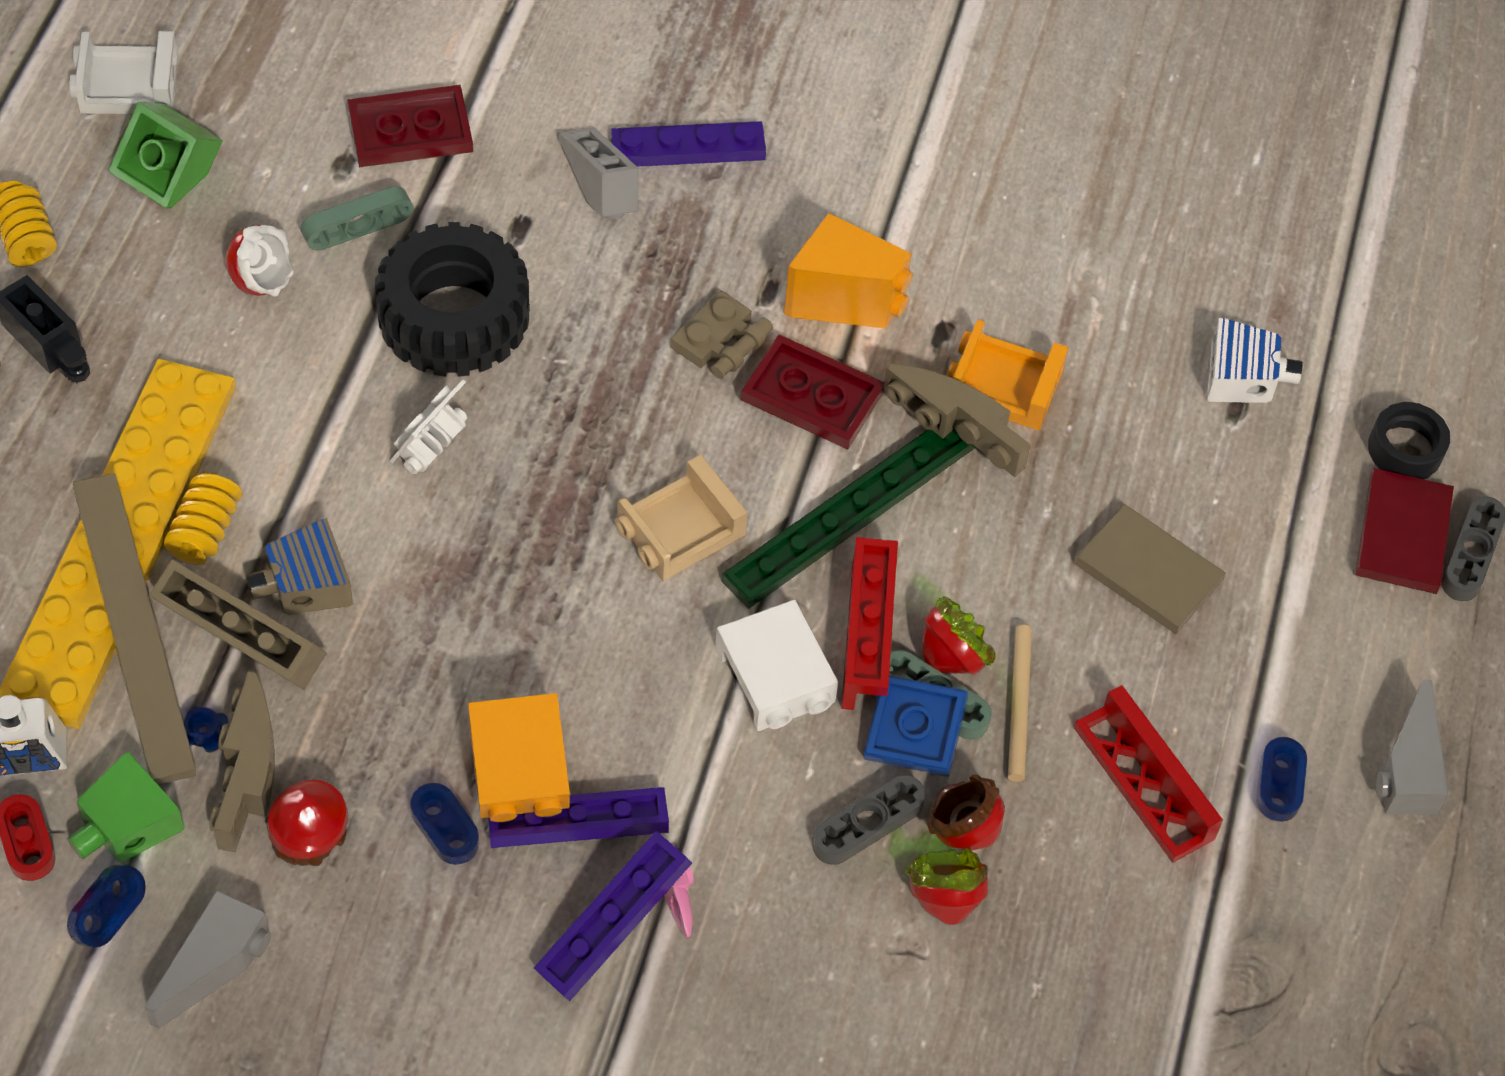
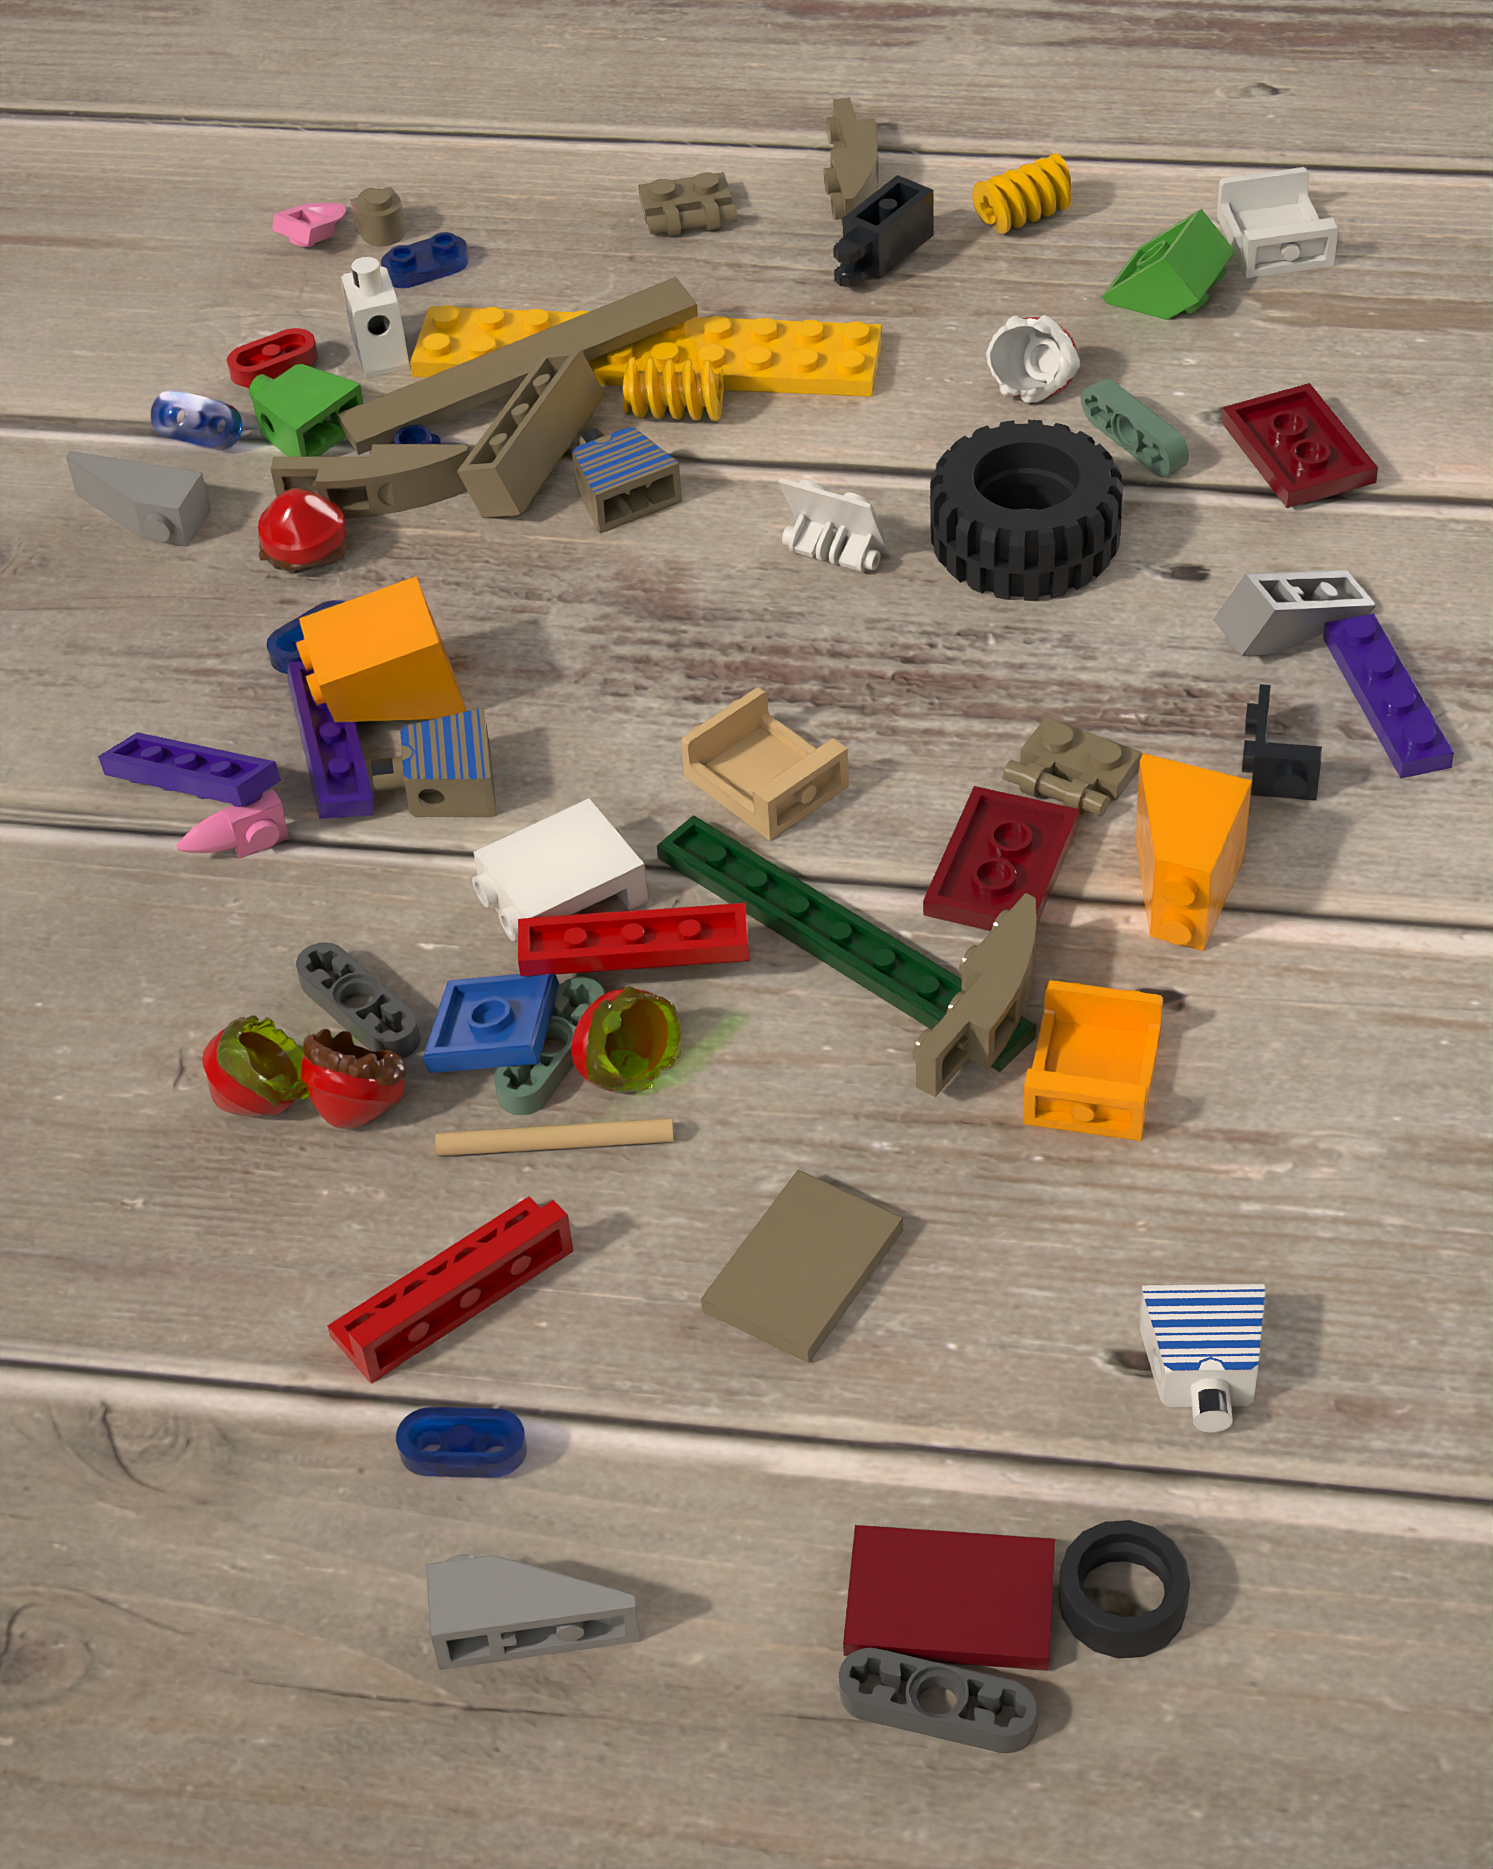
camera: 90 degrees right, 10 degrees down
none -> dark tan torso [371,708,497,817]
none -> black bracket [1242,684,1322,801]

